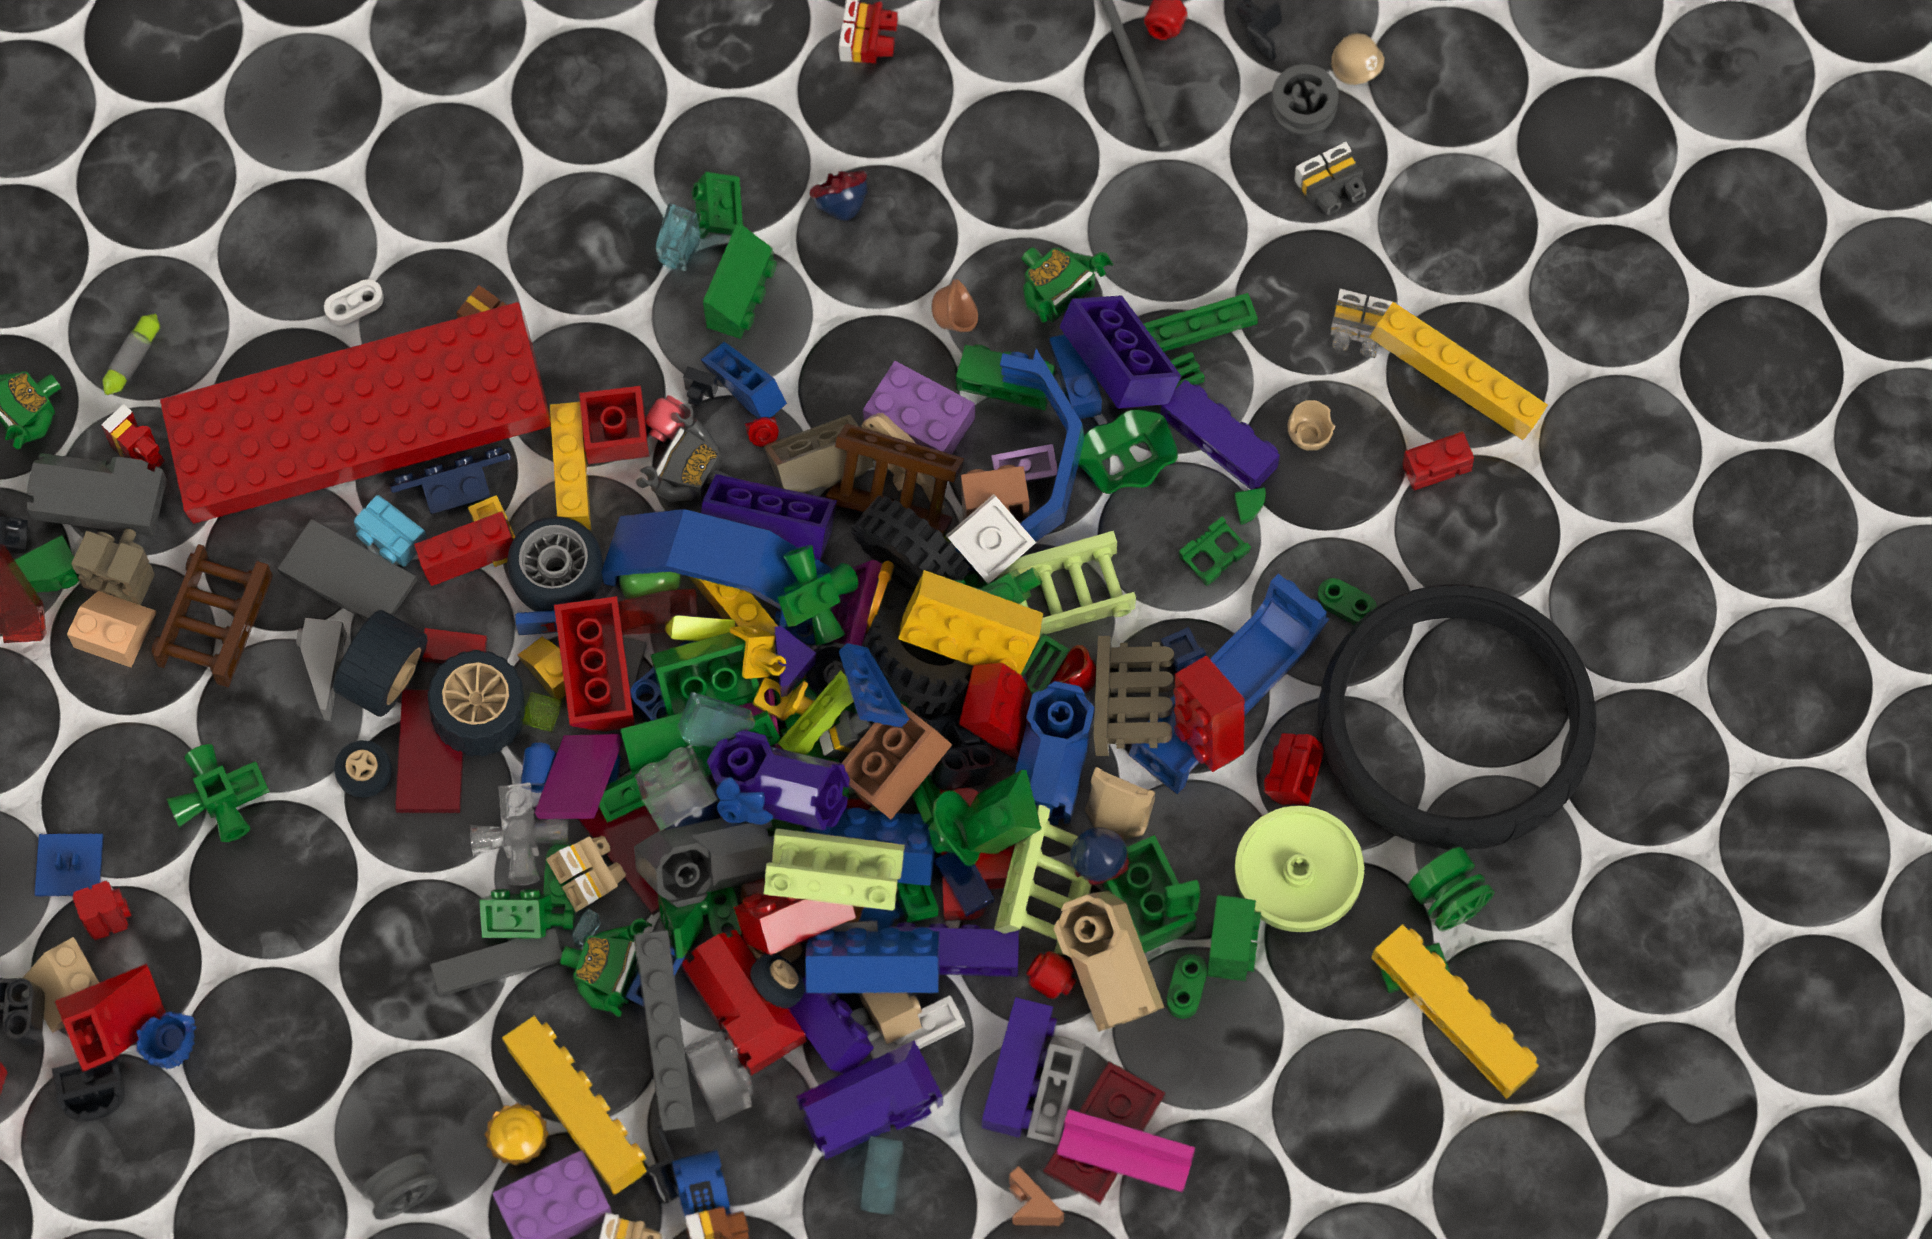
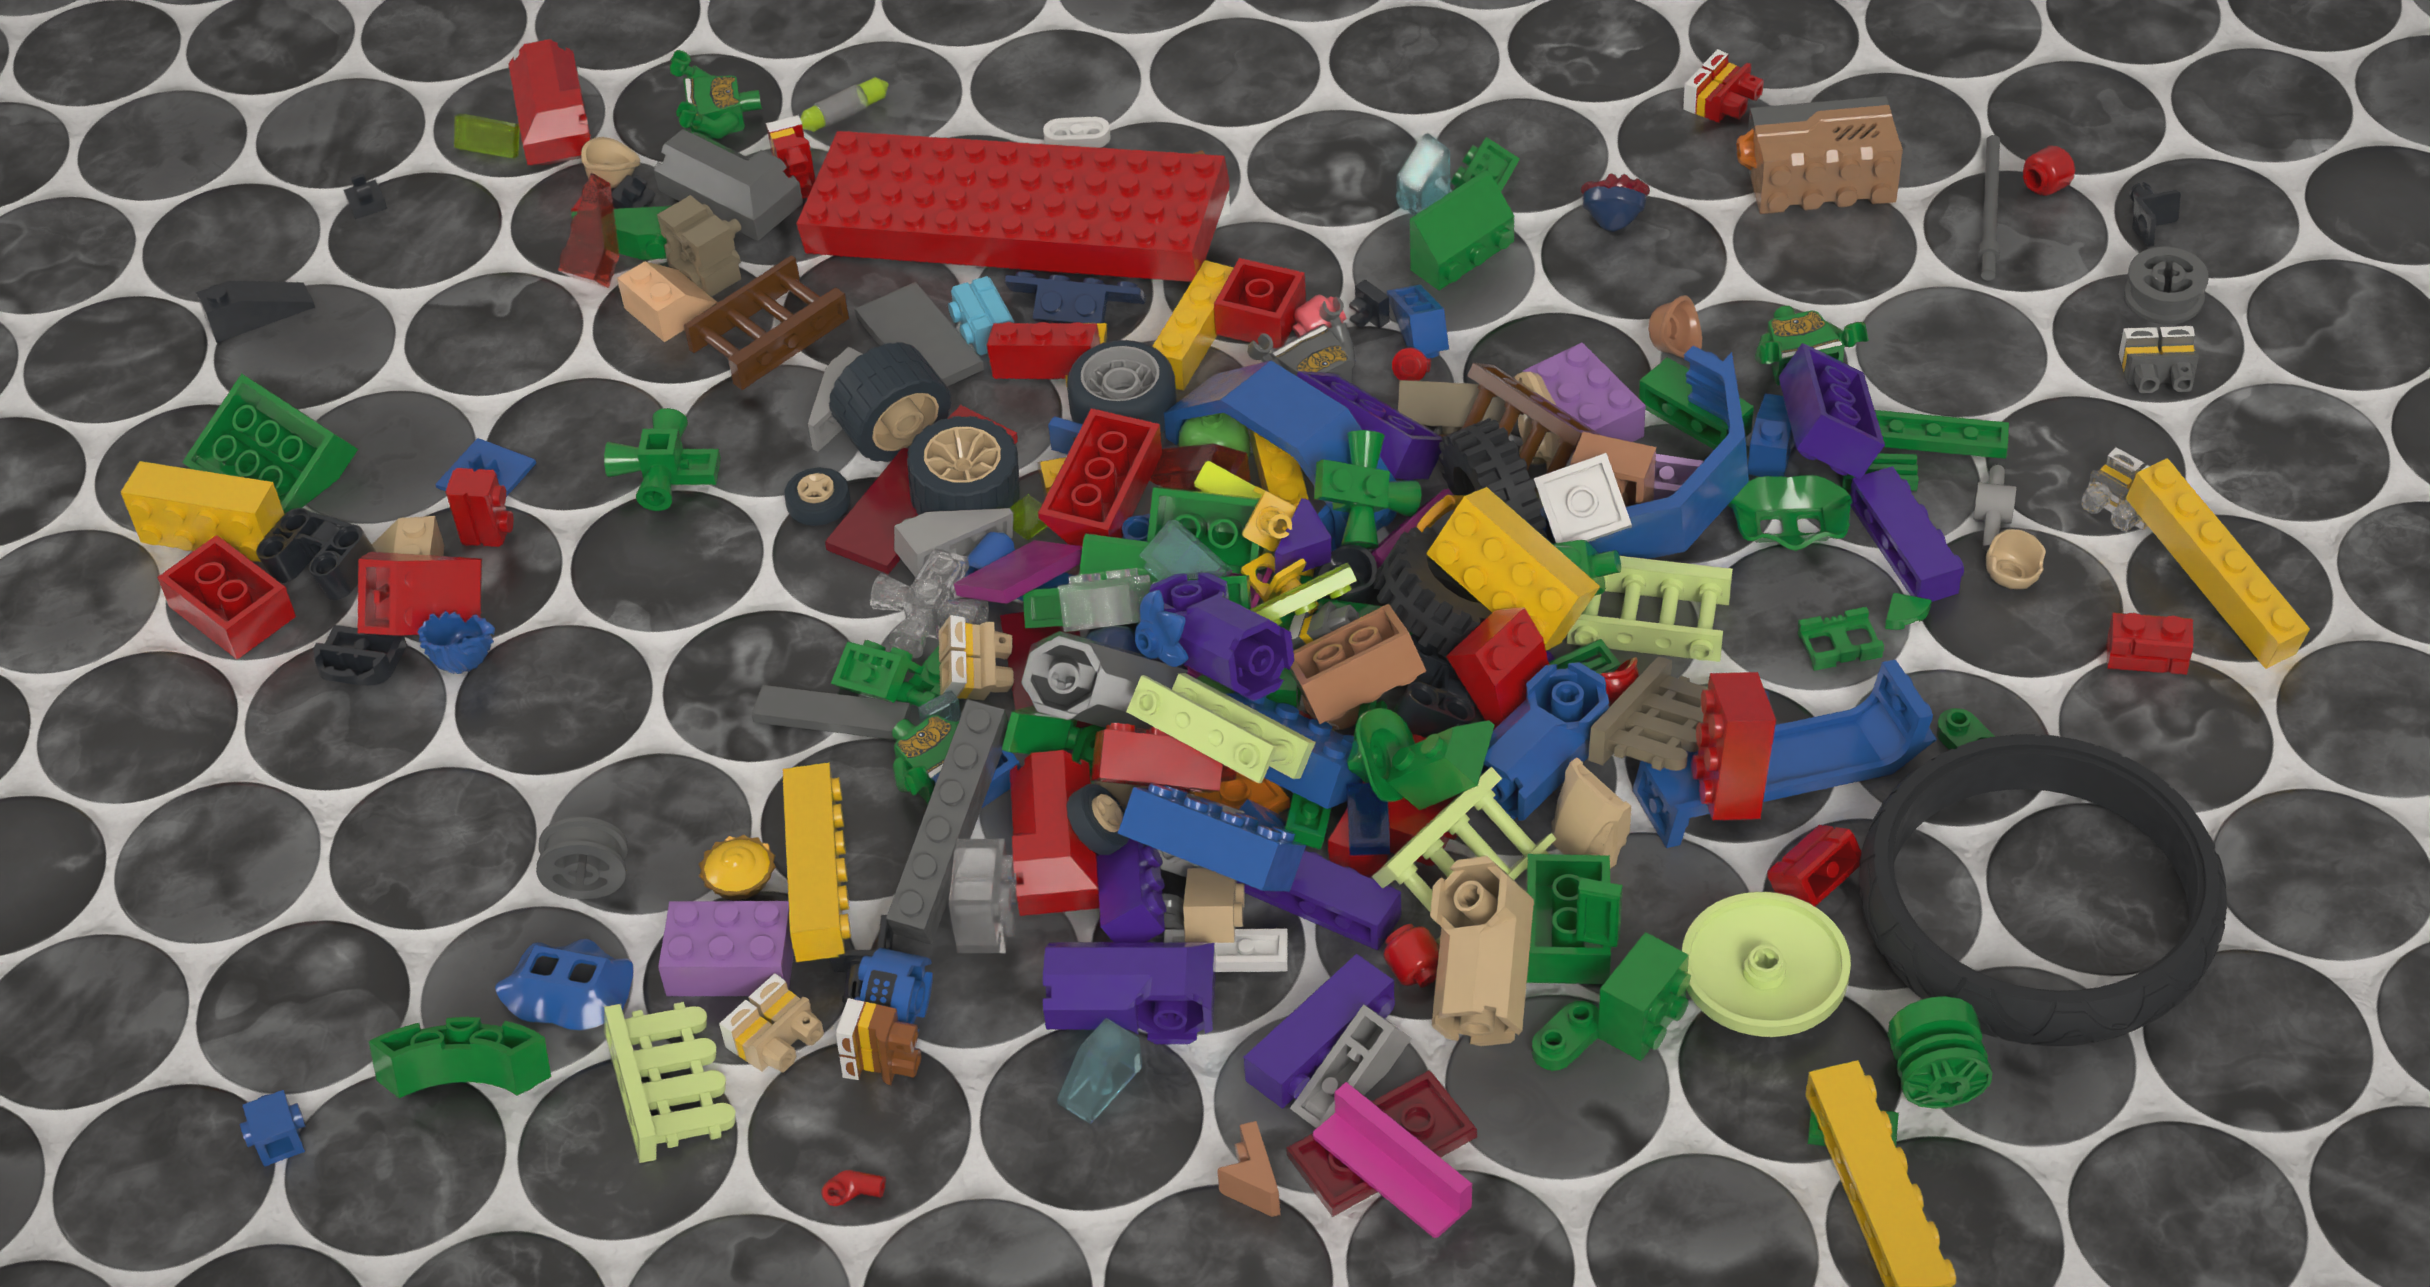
camera: 30 degrees right, 20 degrees down
blue wing [839,643,909,728] -> none
dark blue hair [1070,827,1129,885] -> none
tan helmet [1332,33,1384,85] -> none
none -> light grey slope [894,508,1013,579]
none -> medium nougat piece [1736,96,1903,214]
none -> light grey piece [1973,465,2016,551]

